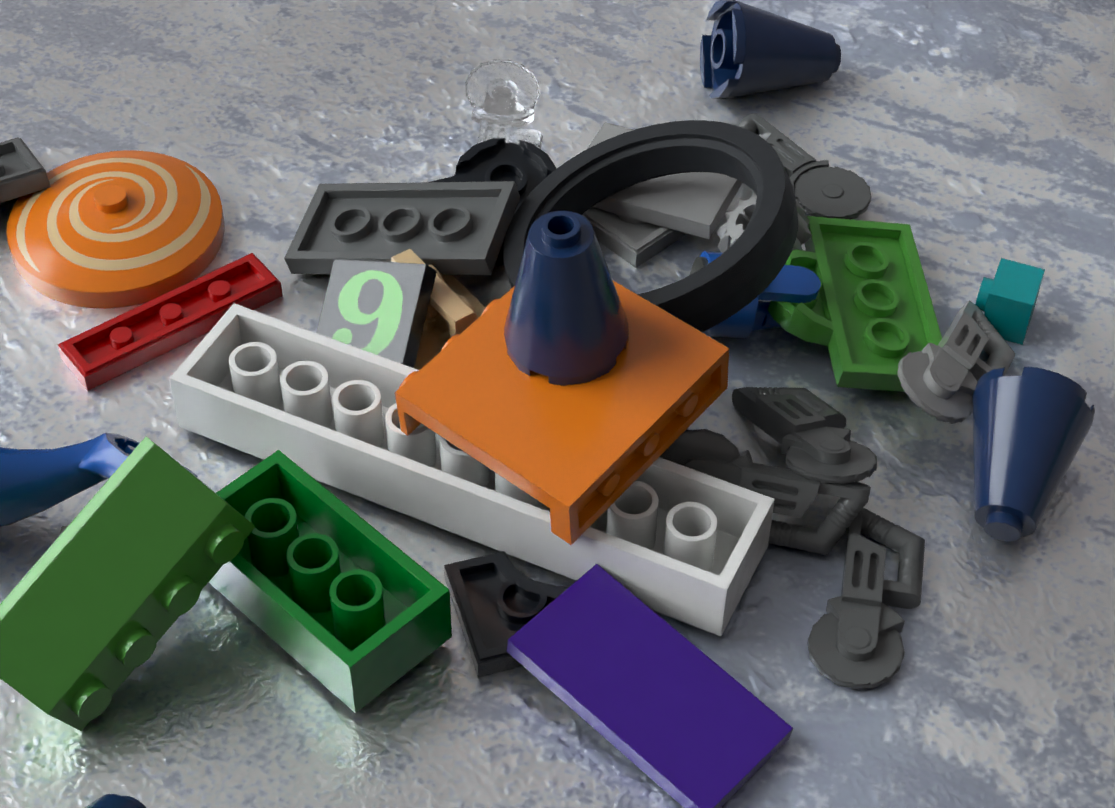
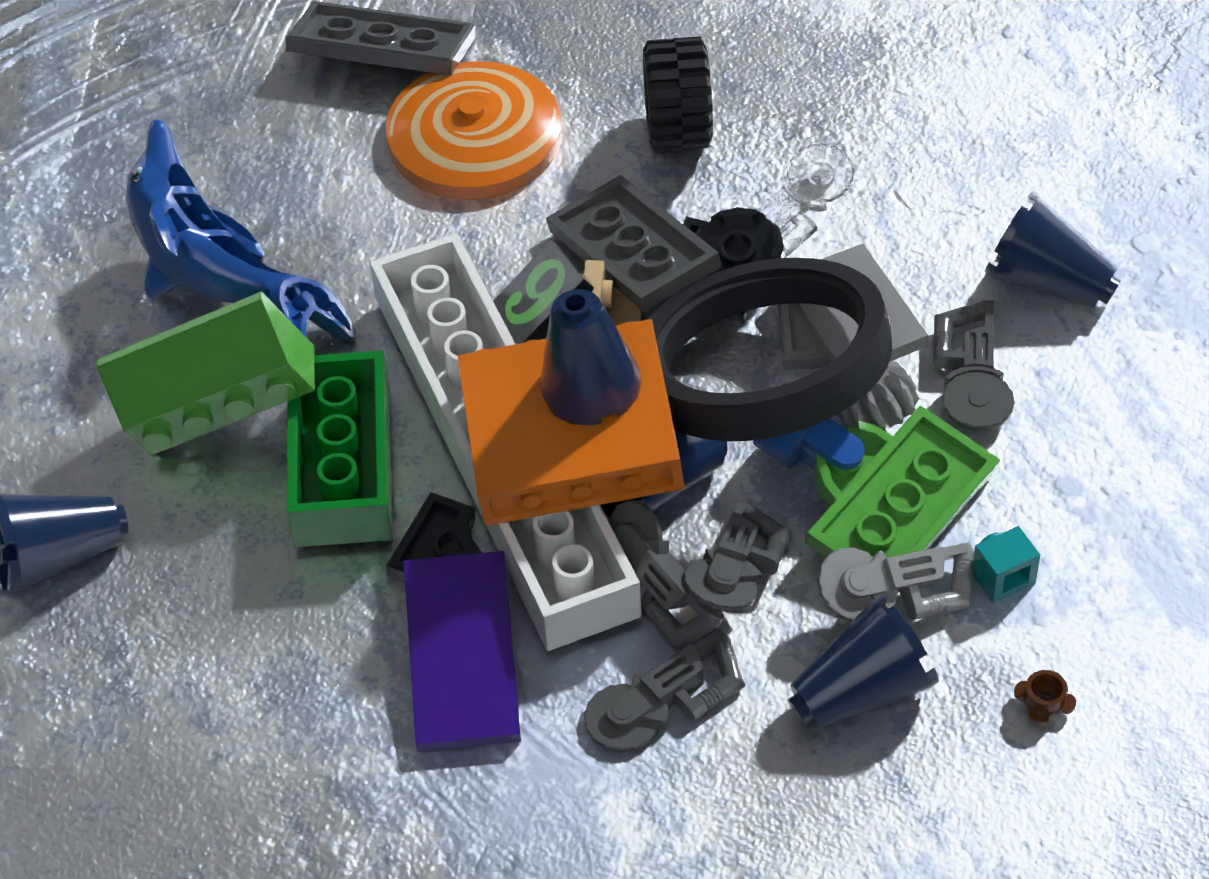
camera: 45 degrees right, 5 degrees up
red tile [57,253,283,391] -> none
none -> black tyre [643,36,713,152]

